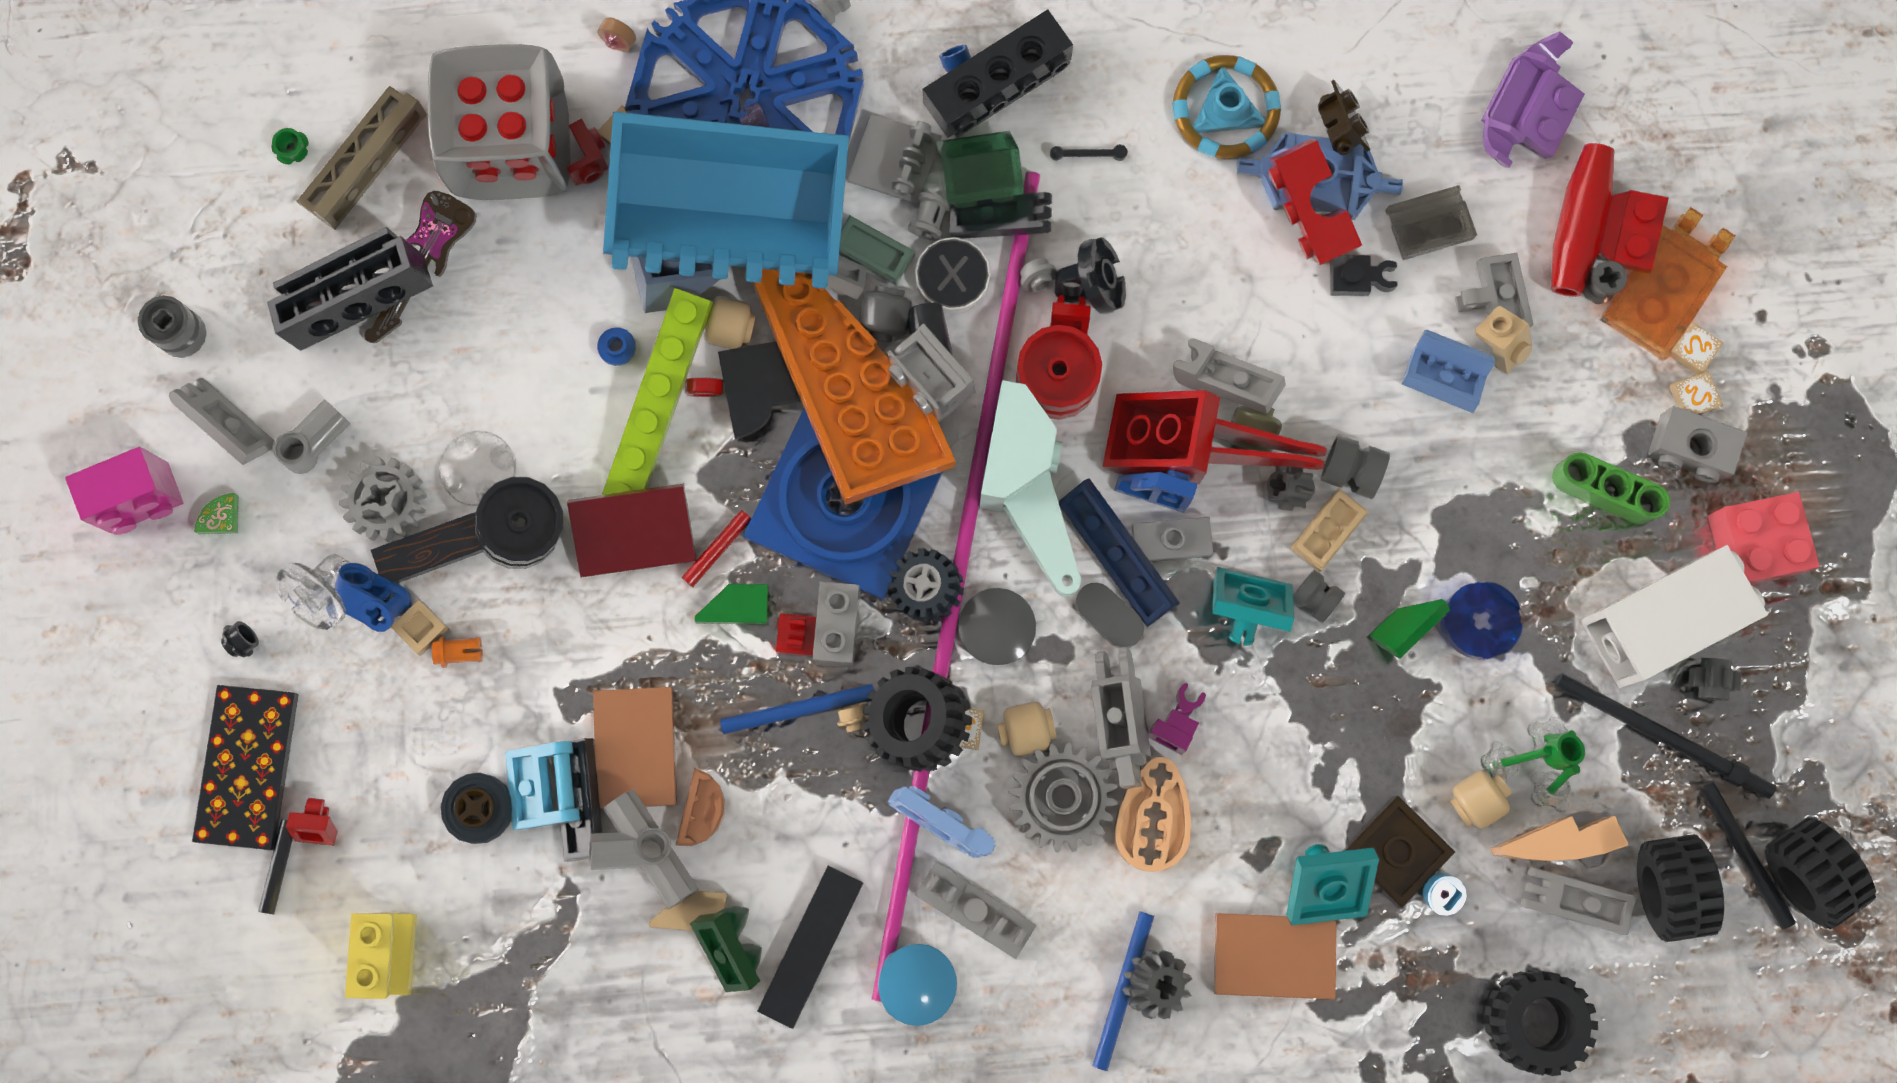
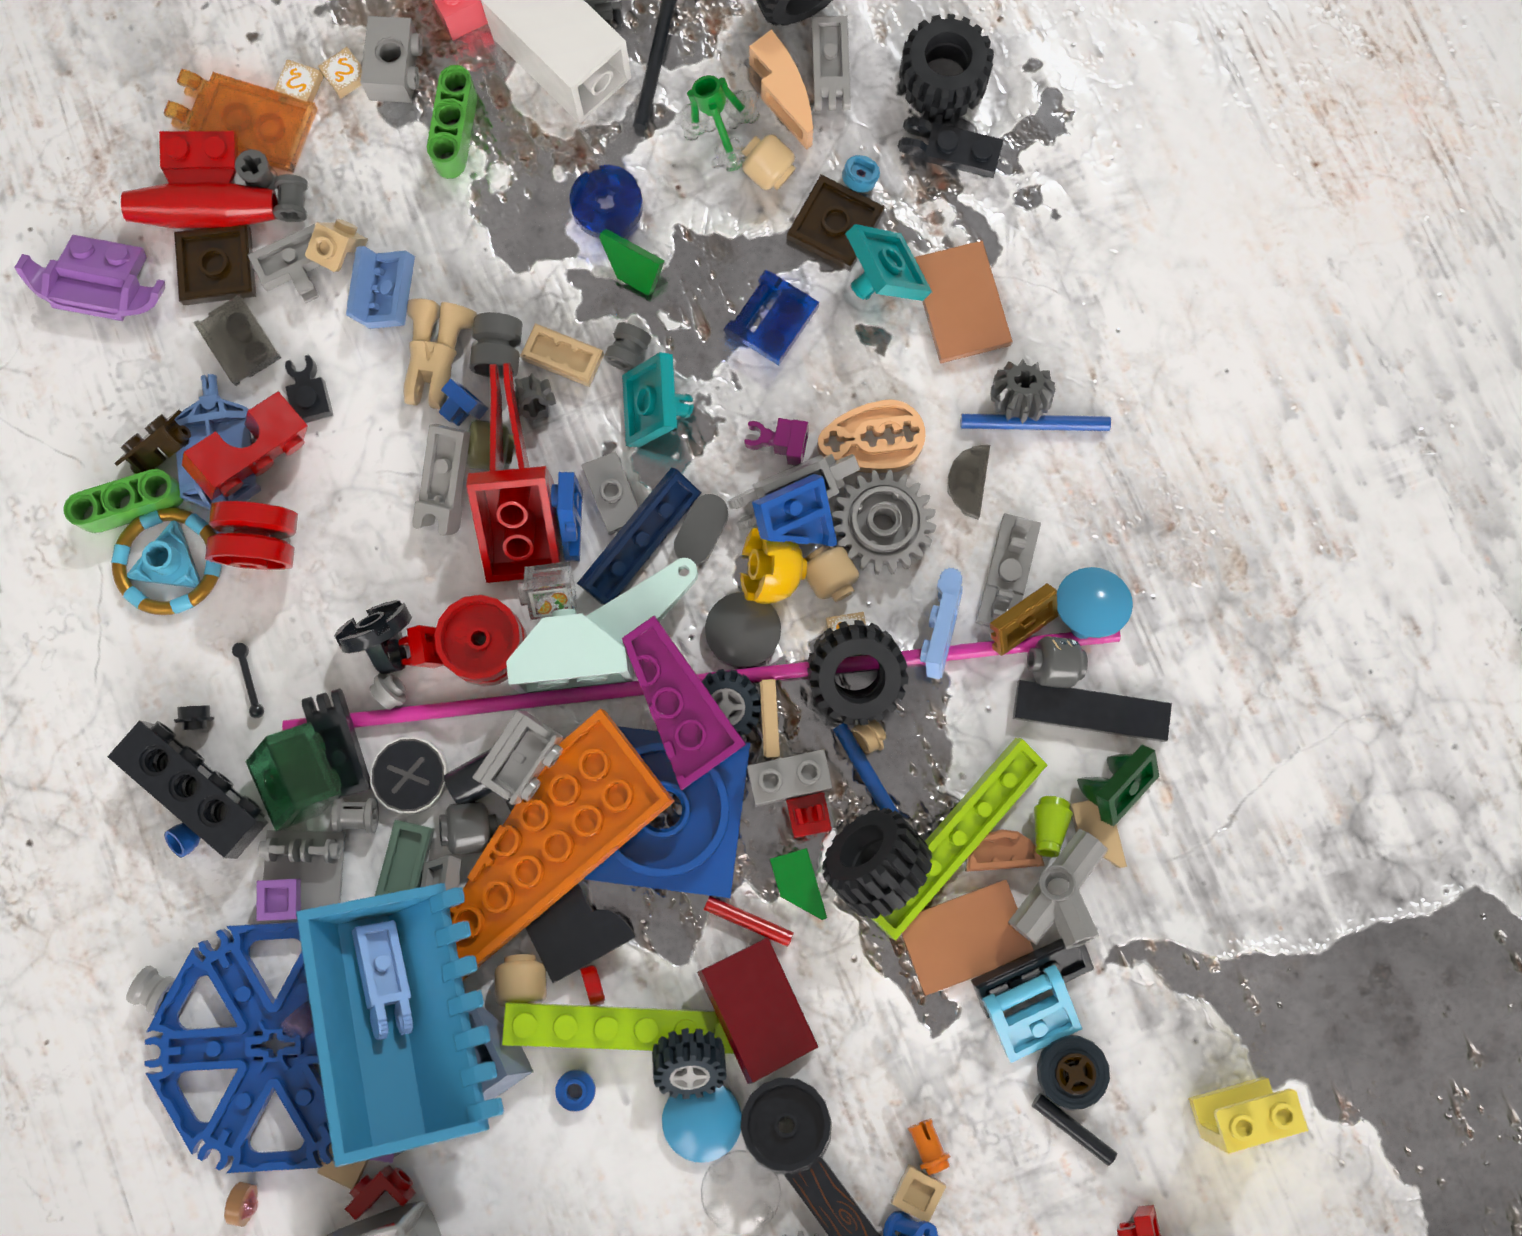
camera: 105 degrees left, 0 degrees up
none -> bright green beam [63,469,184,533]
none -> dark brown tile [174,224,256,306]
none -> black plate [174,705,214,730]
none -> red wheel [205,501,298,570]
none -> medium lavender plate [256,879,301,921]
none -> dark grey bush [273,174,308,222]
none -> light blue hinge [352,920,413,1040]
none -> tan piece [403,299,477,409]
none -> blue tile [439,379,489,426]
none -> clear brick [518,561,576,620]
none -> magenta wing [622,616,746,790]
none -> black wheel [652,1028,727,1099]
none -> dark azure dish [662,1085,742,1163]
none -> clear blue plate [723,270,819,366]
none -> yellow cylinder [740,528,807,604]
none -> blue wing [752,474,837,547]
none -> tan tile [760,679,780,761]
none -> black tyre [822,808,932,919]
none -> lime plate [872,738,1047,941]
none -> black hinge [897,116,1004,178]
none -> clear smoke plate [947,445,990,520]
none -> pearl gold tile [990,583,1058,656]
none -> dark grey head [1027,636,1088,688]
none -> black piece [1031,1093,1117,1166]
none -> lime cone [1034,796,1073,858]

